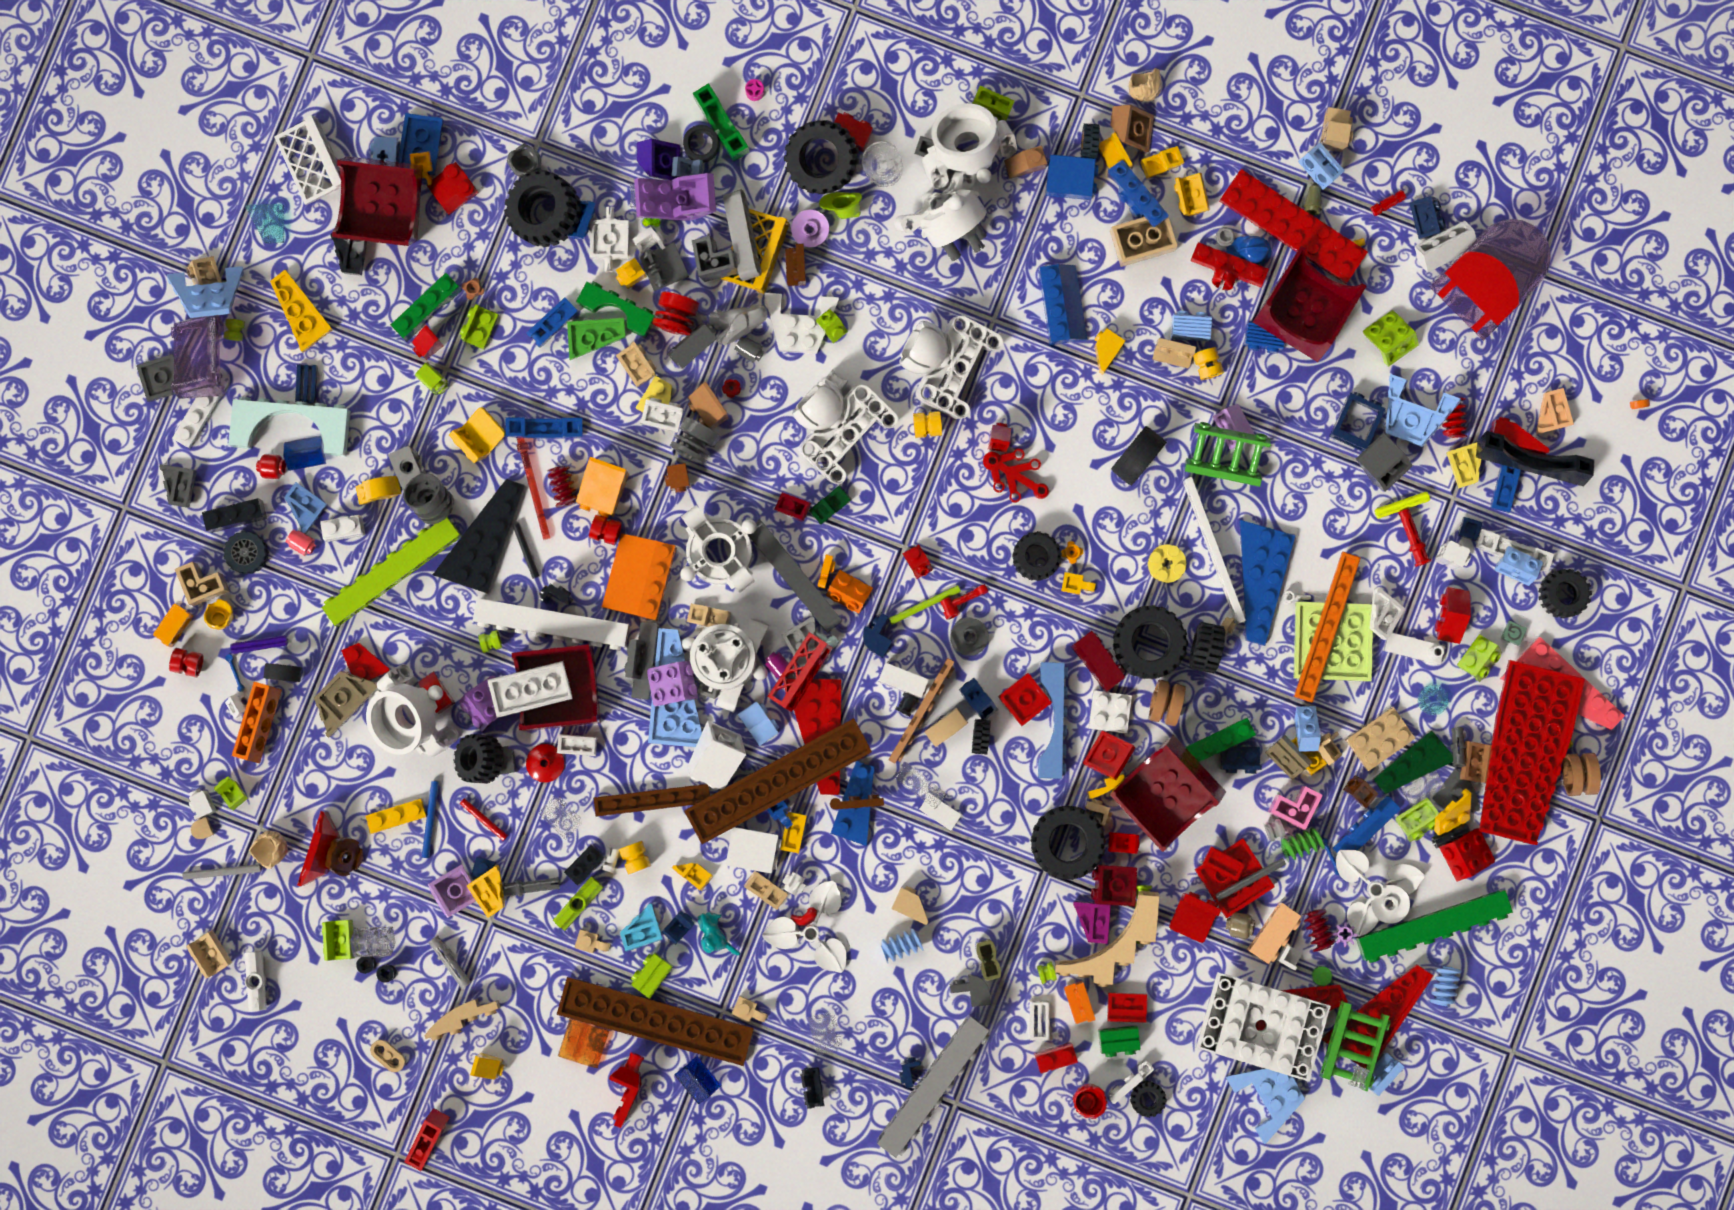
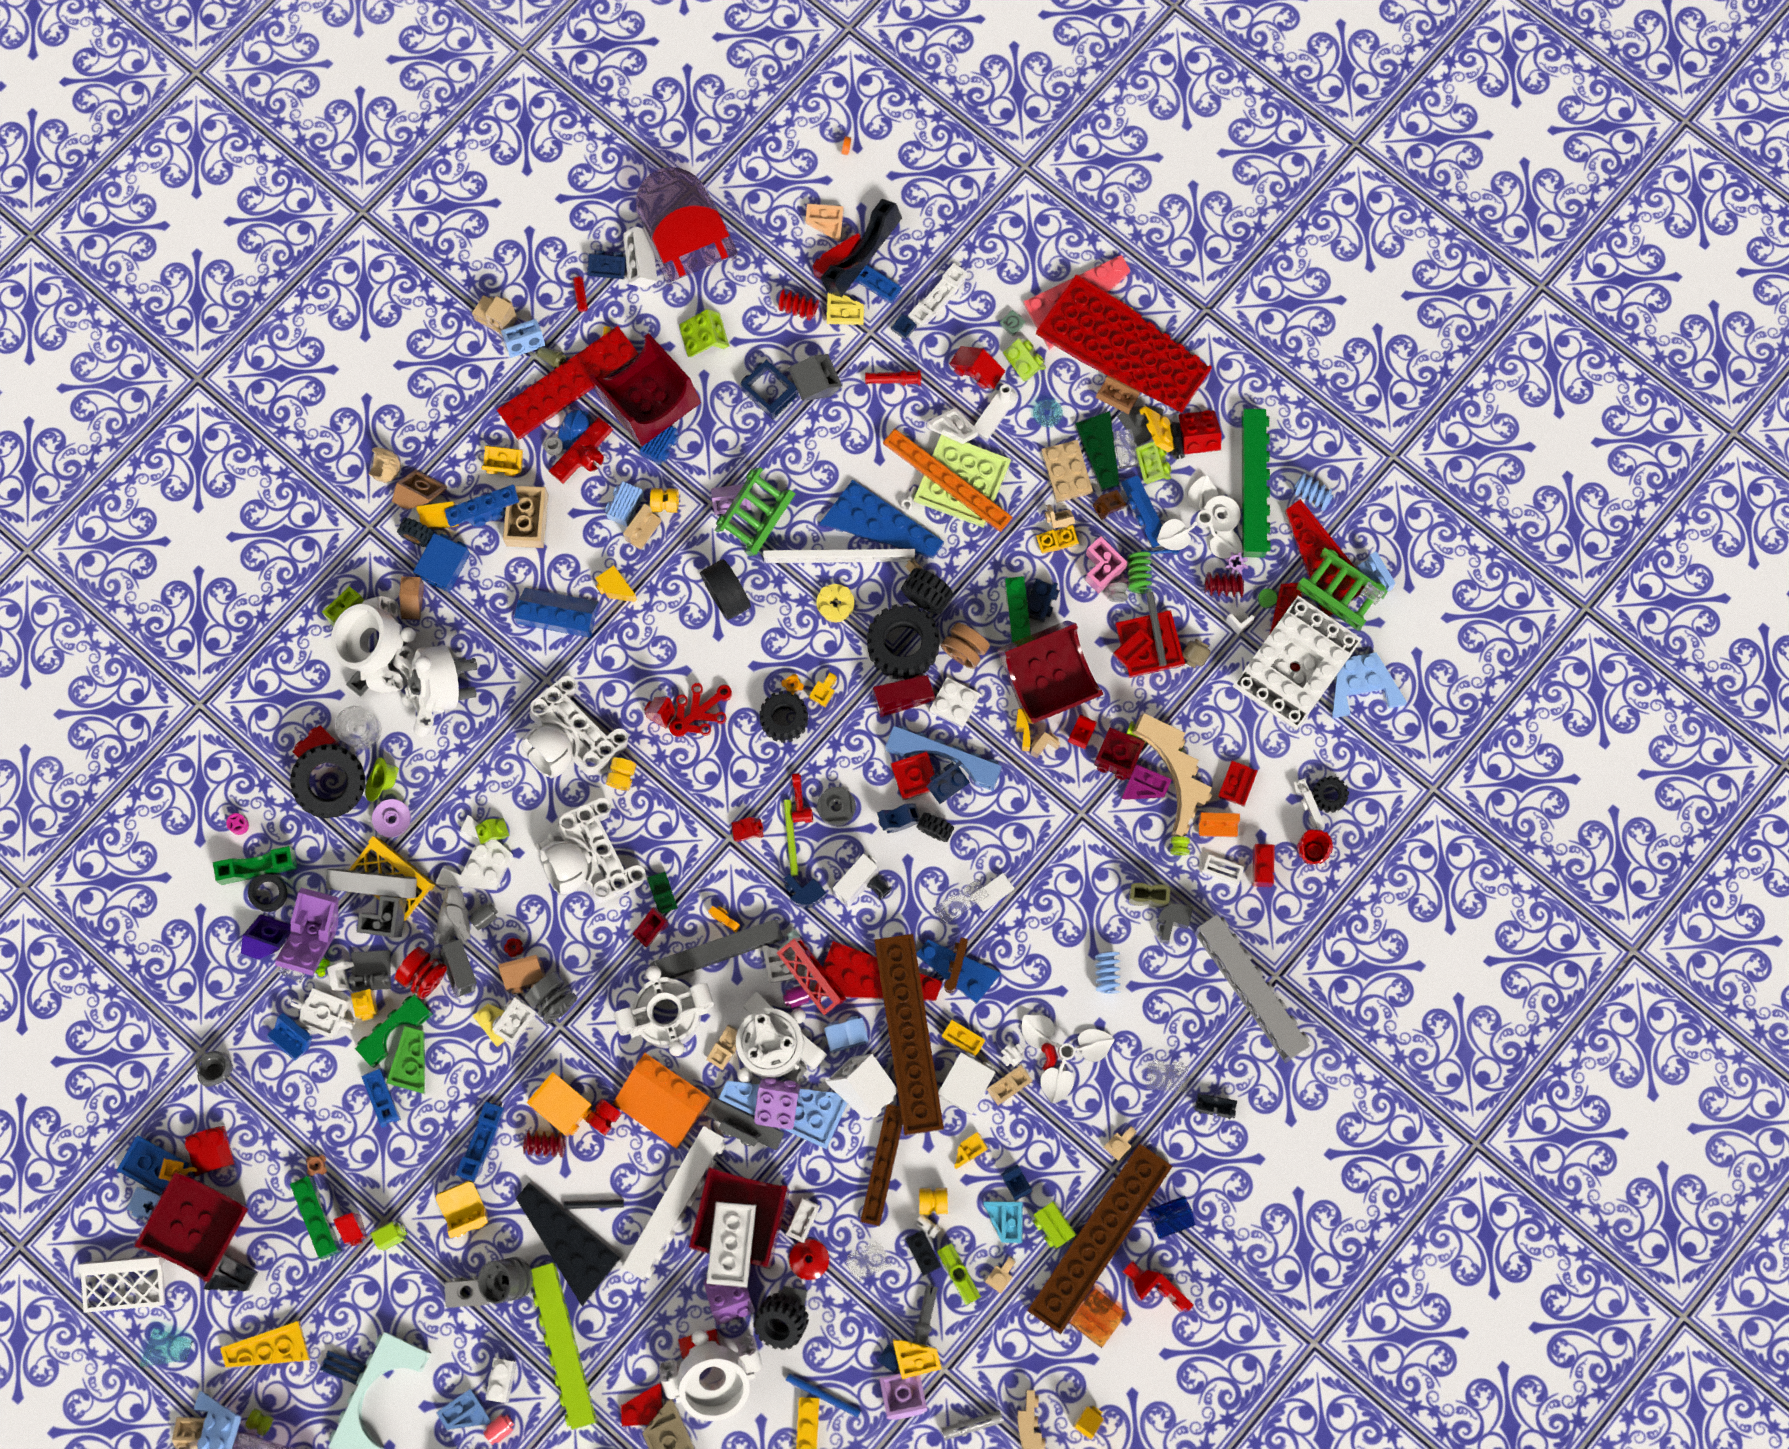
camera: 65 degrees left, 10 degrees down
red head [256,454,286,479] -> none
clear blue panel [283,436,326,471] -> none
yellow brick [355,476,401,505] -> none
lime bracket [460,304,499,350] -> none
red bar [460,798,508,841] -> none
lime wheel [478,630,502,653] -> none
black tyre [504,170,581,247] -> none
clear red bar [516,438,550,540] -> none
black bracket [539,583,573,605] -> none
tan bracket [616,341,657,388] -> none
dark orange brick [665,463,690,493] -> none
sand blue bracket [672,157,703,178] -> none
teal animal [698,912,741,956] -> none
blue plate [767,800,793,829] -> none
reddish brown bracket [785,243,806,286] -> none
orange bracket [826,570,873,613] -> none
medium nougat wing [888,658,955,764] -> none
tan slope [891,886,928,925] -> none
dark blue bracket [899,1057,921,1088] -> none
tan slope [924,707,968,747] -> none
black tyre [1030,806,1106,880] -> none
red plate [1083,731,1135,780] -> none
green brick [1098,1025,1141,1057] -> none
yellow slope [1140,146,1184,179] -> none
red bracket [1169,891,1221,943] -> none
light nougat brick [1247,902,1301,964] -> none
dark tan plate [1265,735,1312,780] -> none
light blue brick [1294,706,1321,752] -> none
neon yellow axle [1374,492,1430,519] -> none
light blue wing [1386,374,1461,447] -> none
white brick [1435,541,1471,570] -> none
dark grey pin [1450,727,1466,767] -> none
light blue bracket [1494,546,1543,586] -> none
black tyre [1538,569,1592,618] -> none
medium nougat wheel [1562,753,1601,796] -> none
none -> dark blue bracket [926,761,970,804]

